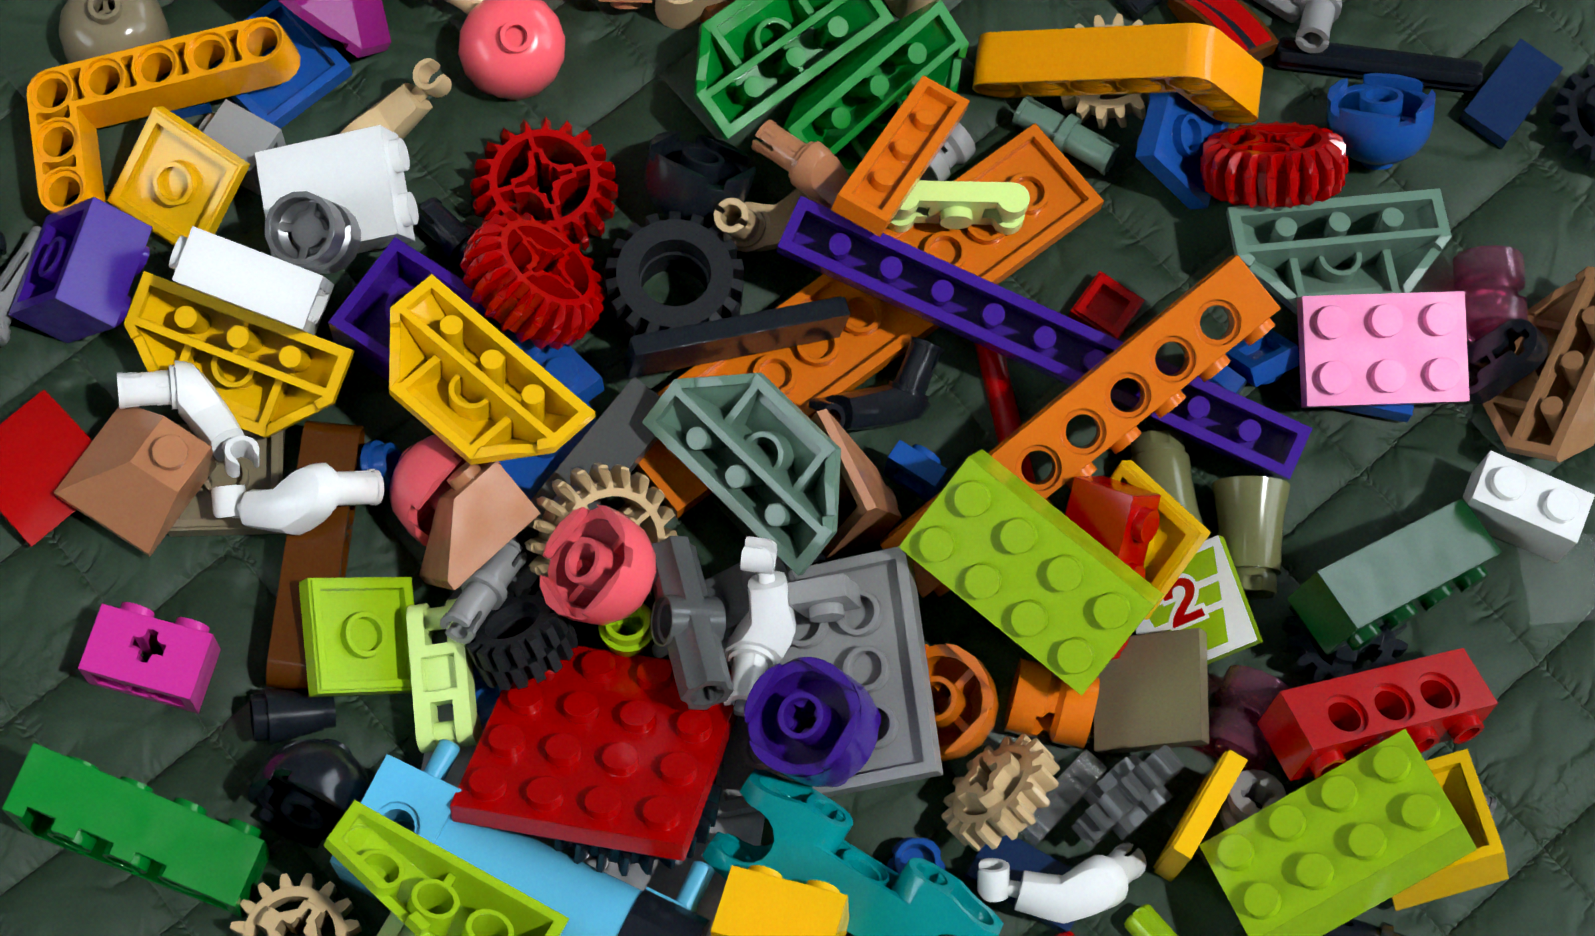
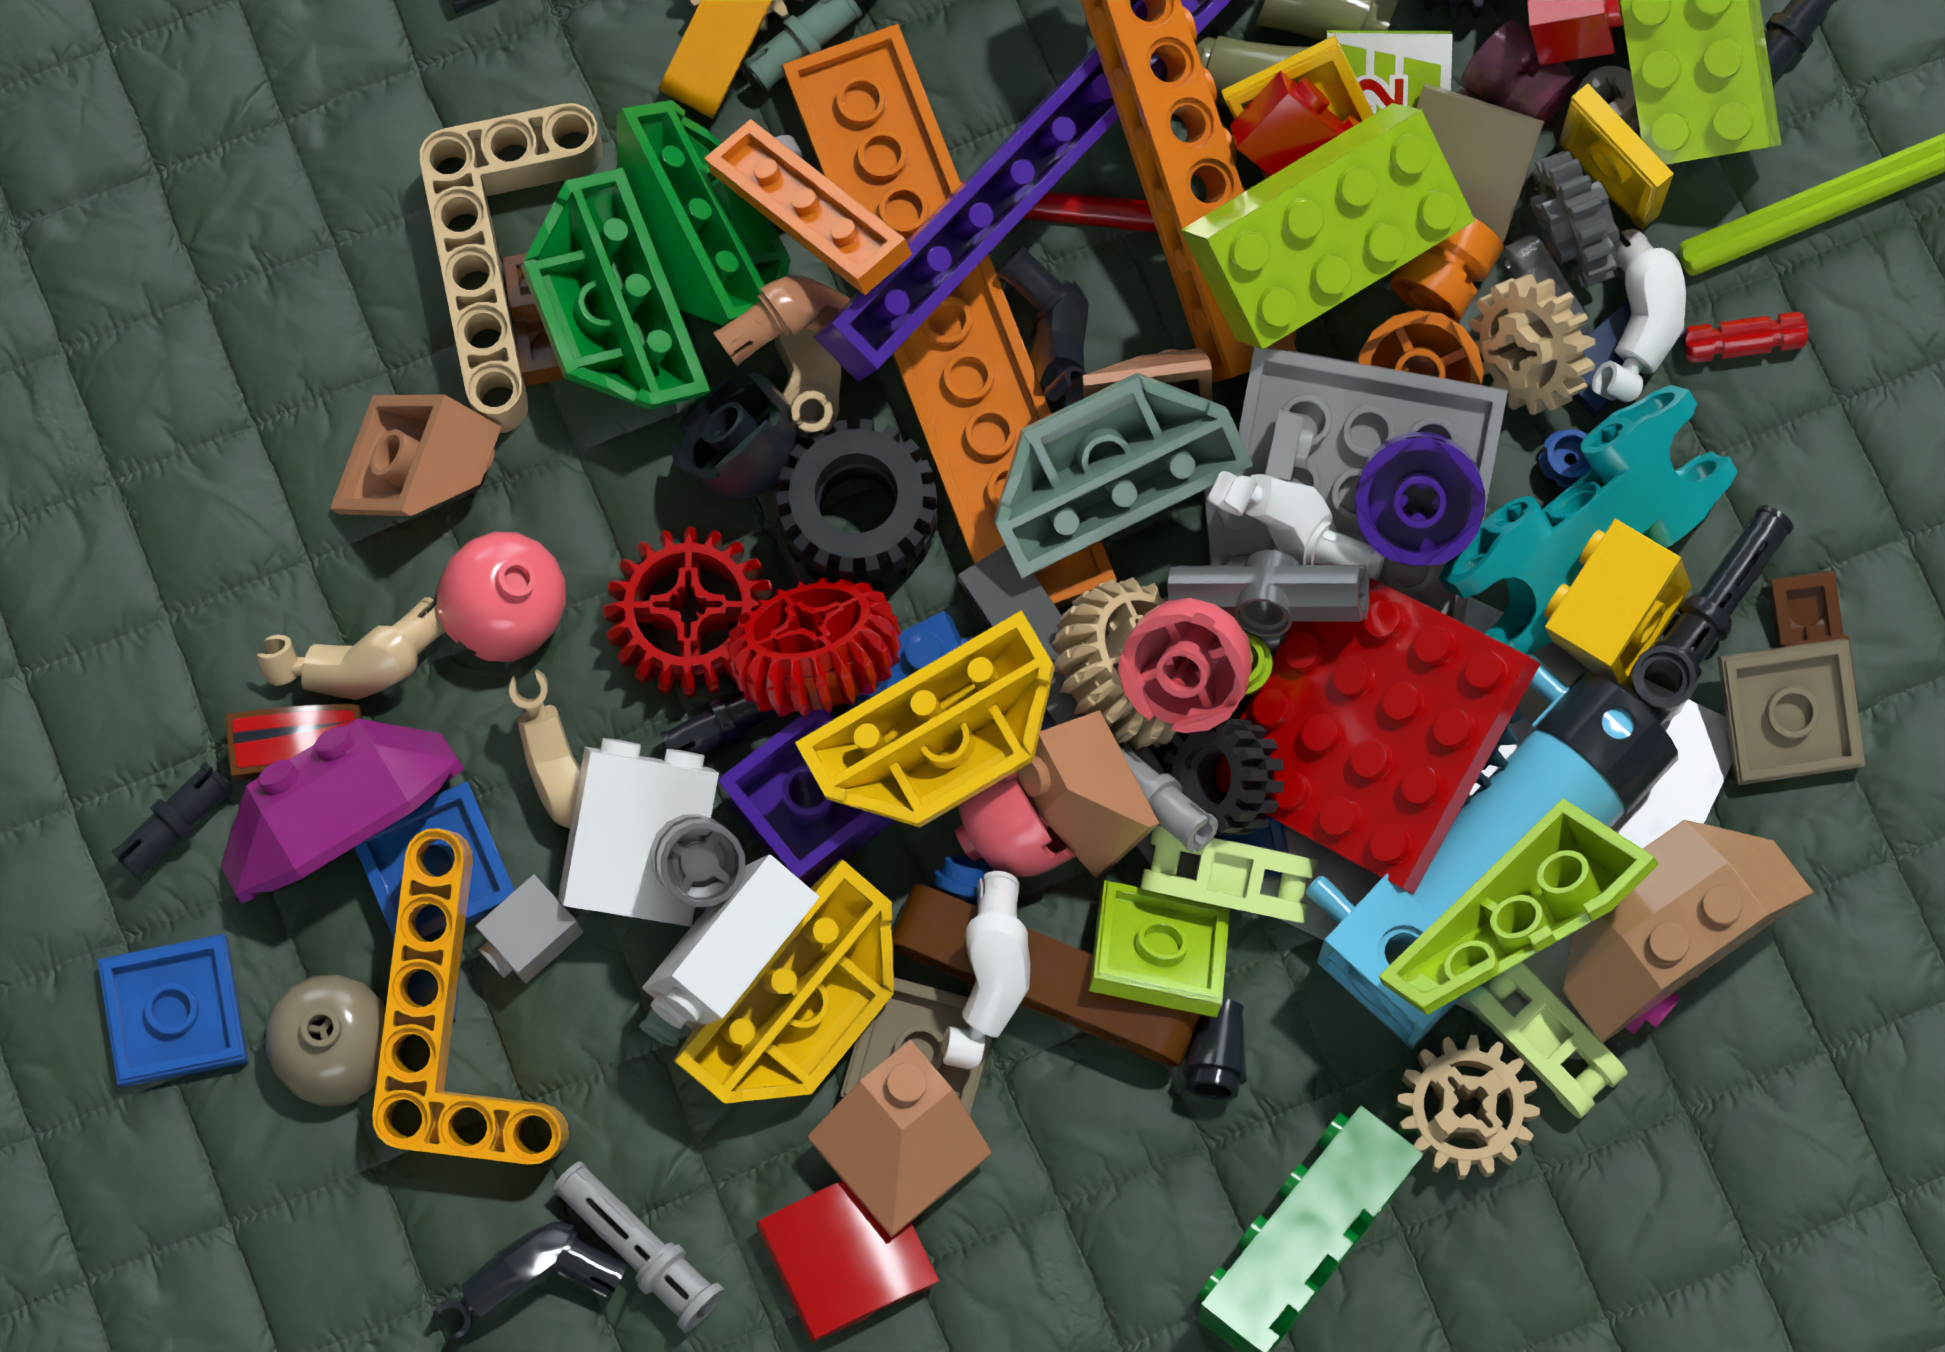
camera: 60 degrees left, 5 degrees up
dark purple brick [8,197,153,343] -> none
dark pink brick [78,602,221,714] -> none
yellow tile [107,106,251,246] -> none
white arm [117,360,260,478] -> none
black cylinder [247,739,370,848] -> none
black tile [623,296,850,378] -> none
blue plate [883,440,947,502] -> none
yellowish green plate [887,180,1030,235] -> none
red tile [1068,271,1145,340] -> none

